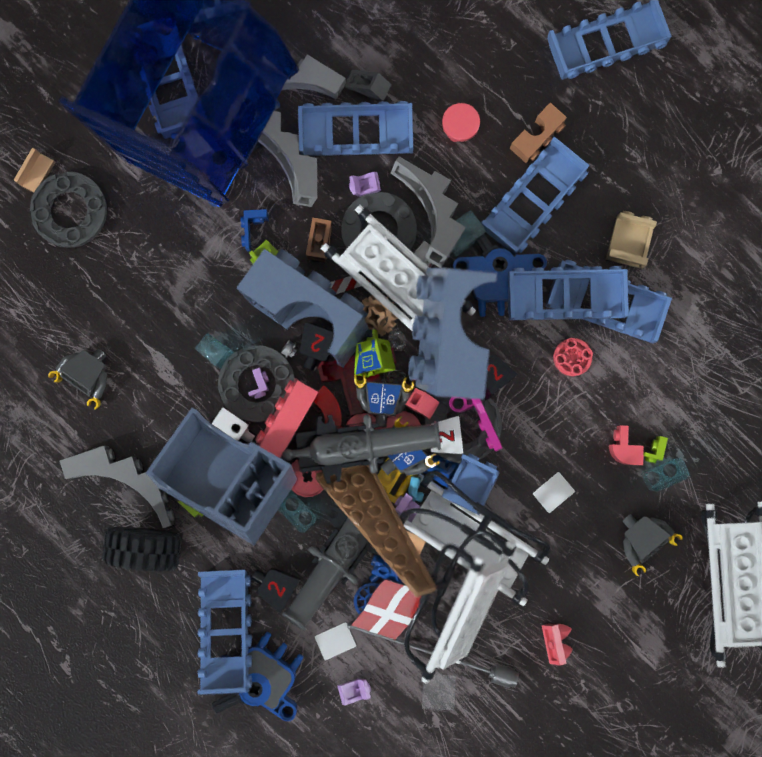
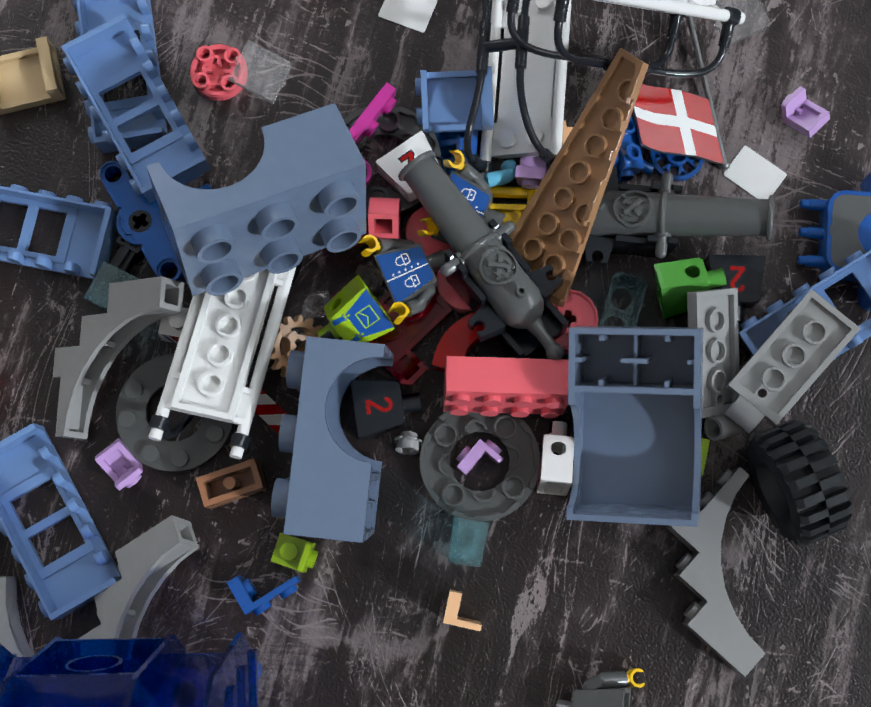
camera: 115 degrees left, 5 degrees down
none -> clear piece [228,39,293,104]
none -> light nougat panel [443,589,482,631]
none -> bright green torso [654,258,727,319]
none -> light grey hinge [687,288,743,441]
none -> light grey hinge [724,289,861,433]

